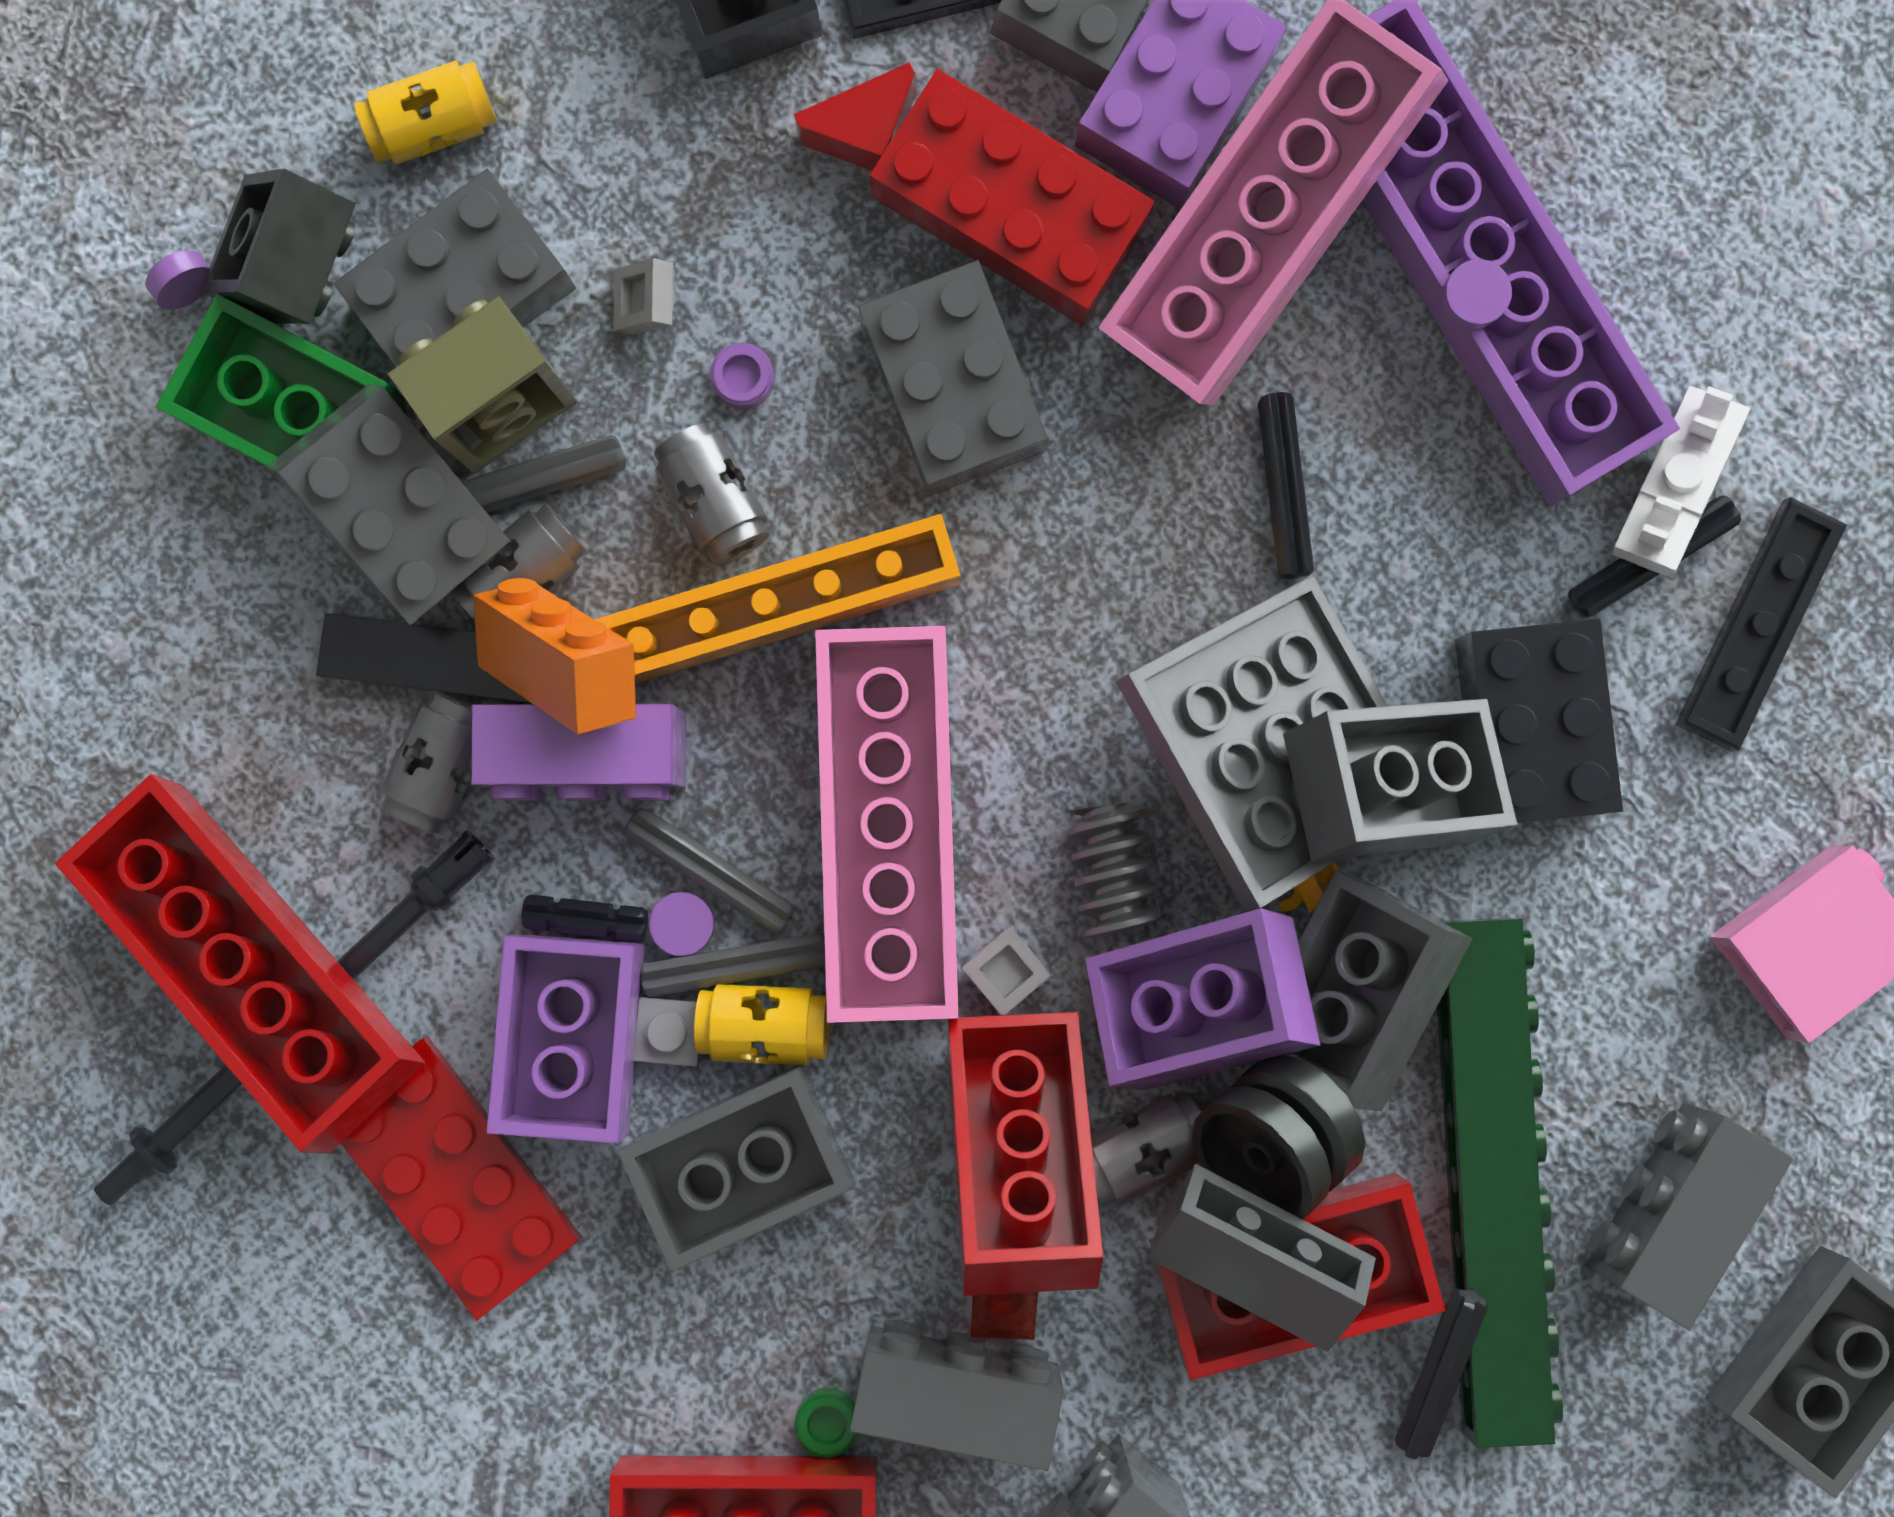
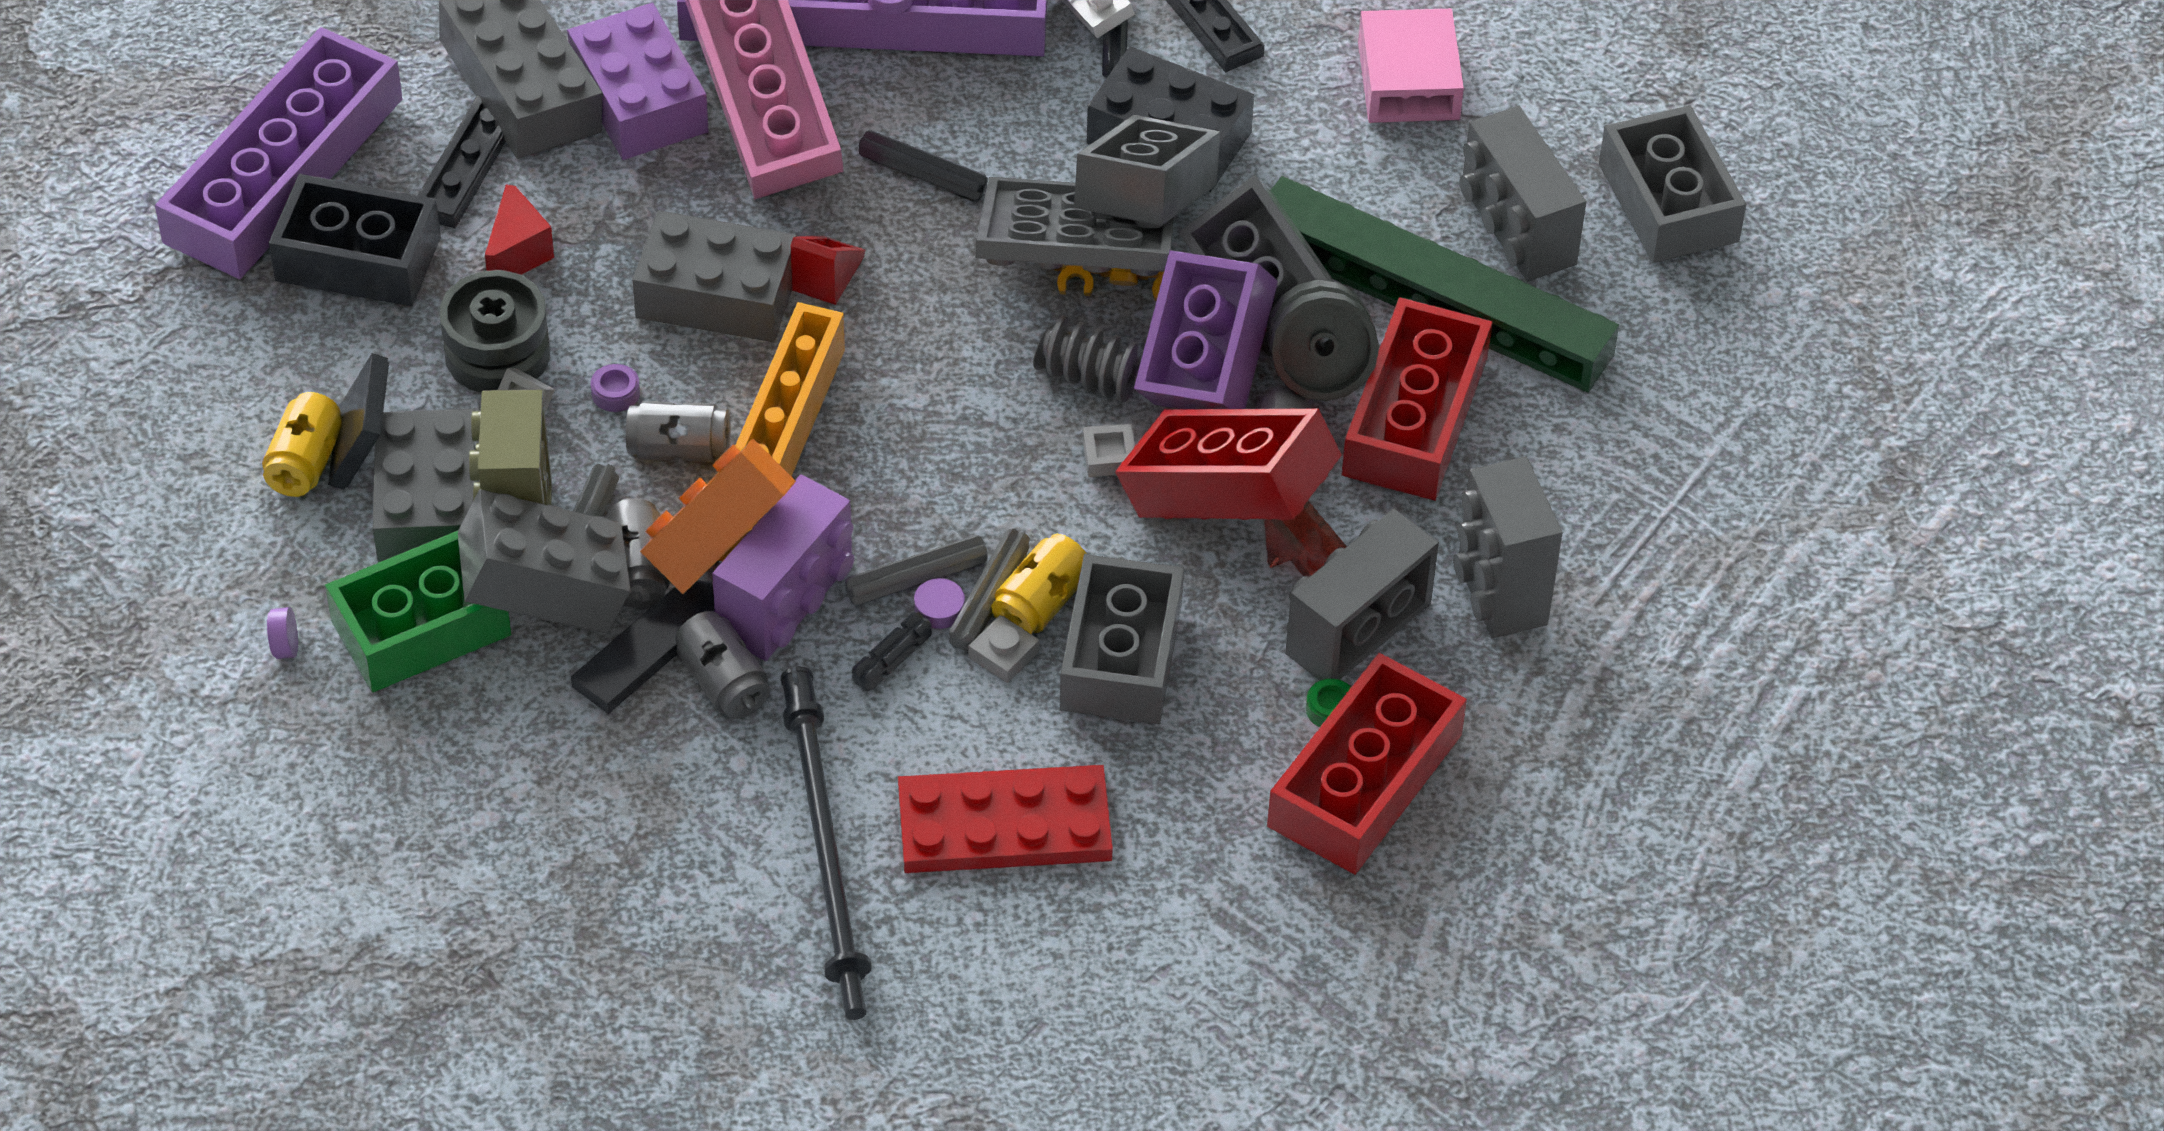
camera: 60 degrees left, 35 degrees down
red brick [55,773,426,1154] -> none
pearl dark grey brick [200,168,356,324] -> none
medium lavender brick [487,934,645,1144] -> none
bright pink brick [815,626,959,1023] -> none
red brick [869,68,1155,327] -> none
dark grey brick [1147,1164,1376,1352] -> none
black axle [1395,1287,1488,1460] -> none
none -> black tile [328,353,389,490]
none -> pearl dark grey wheel [440,270,550,393]
none -> red slope [791,236,866,305]

